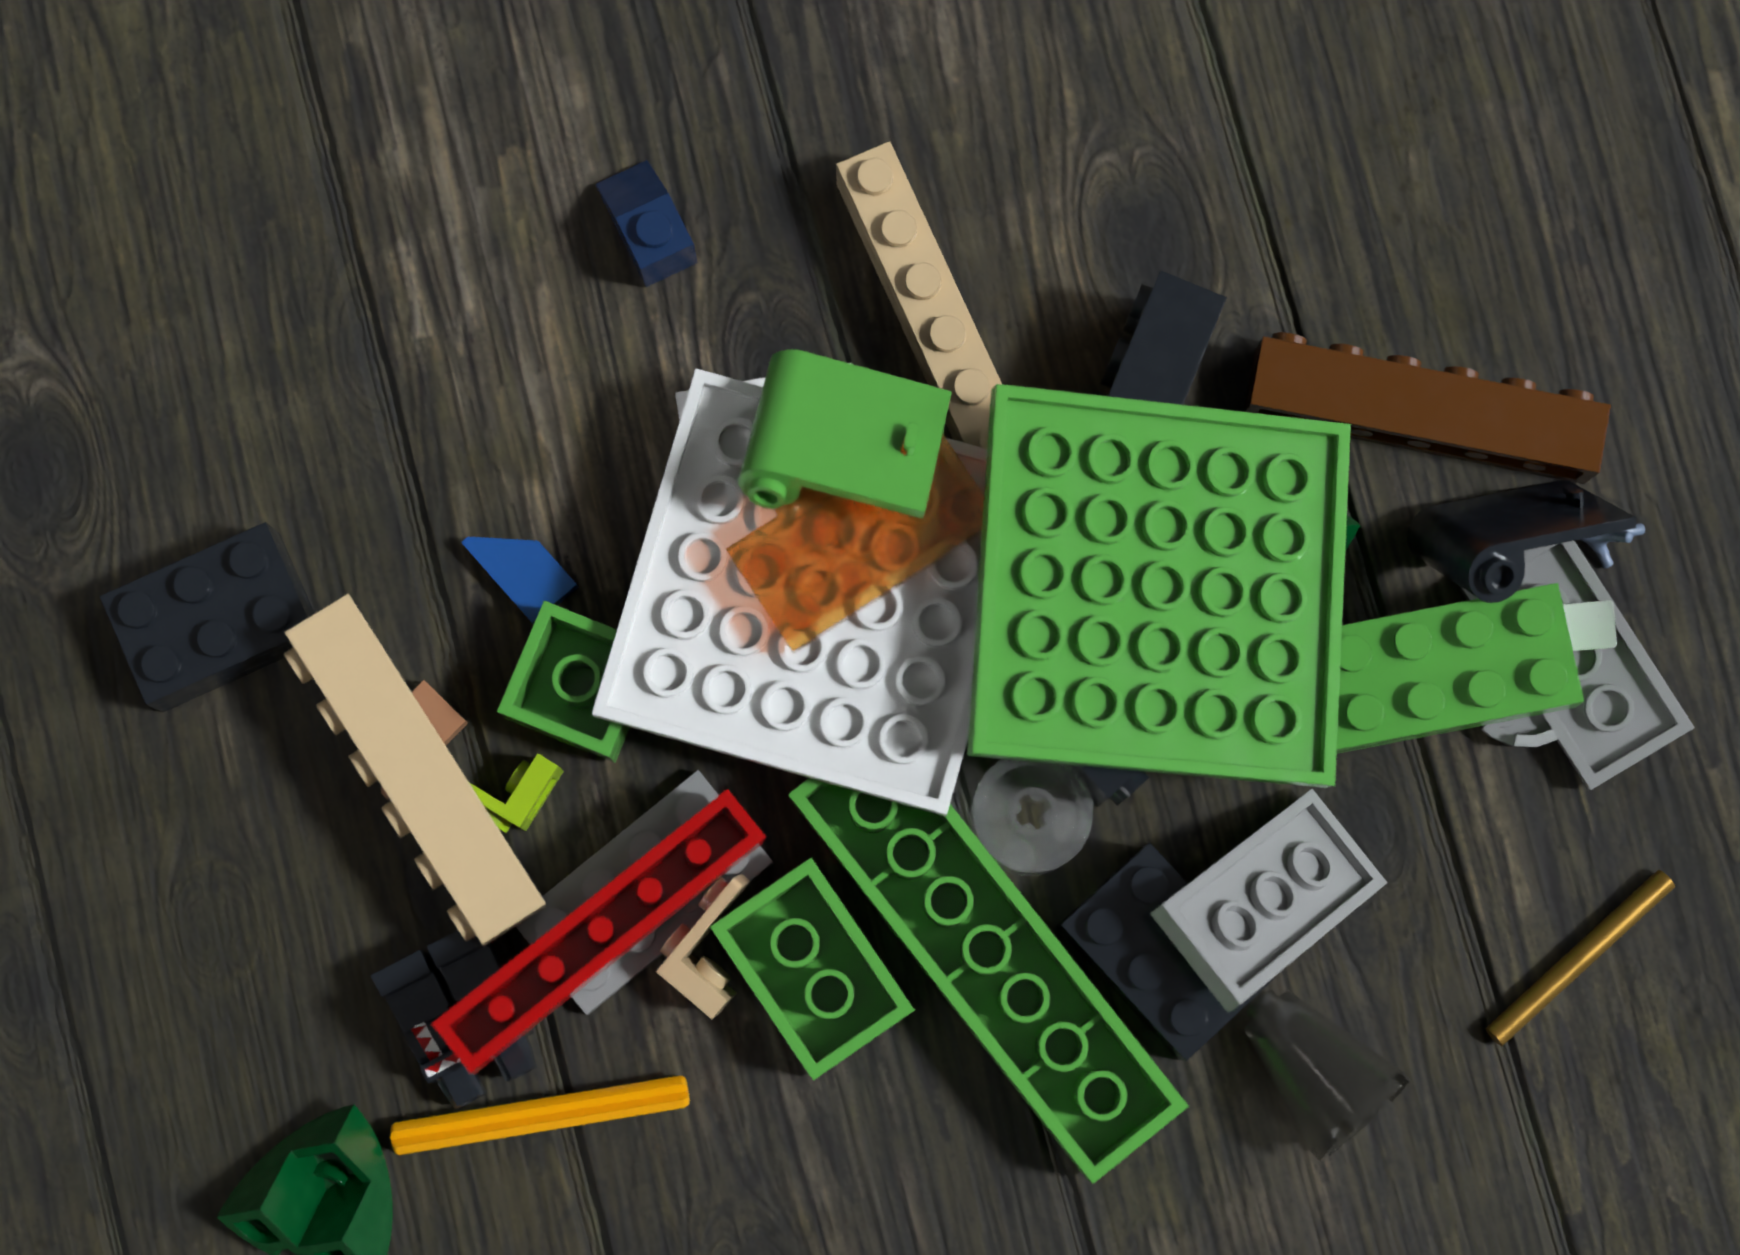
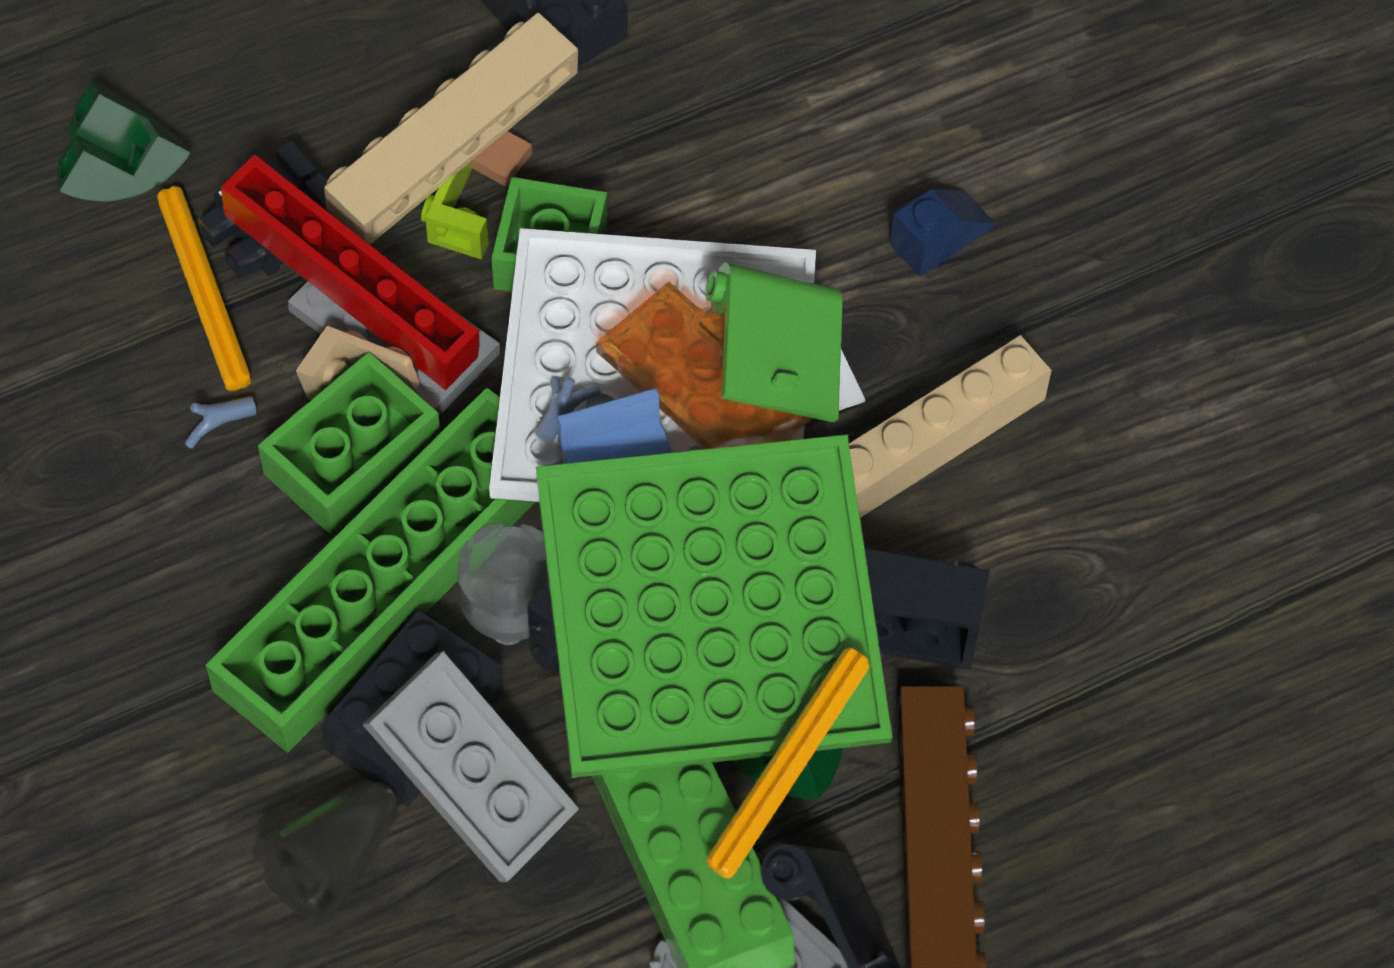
camera: 80 degrees right, 20 degrees down
blue tile [461,536,579,625] -> none
none -> sand blue bar [185,396,257,449]
none -> sand blue bar [535,377,601,443]
none -> medium blue panel [557,388,672,464]
none -> light orange axle [706,648,869,879]

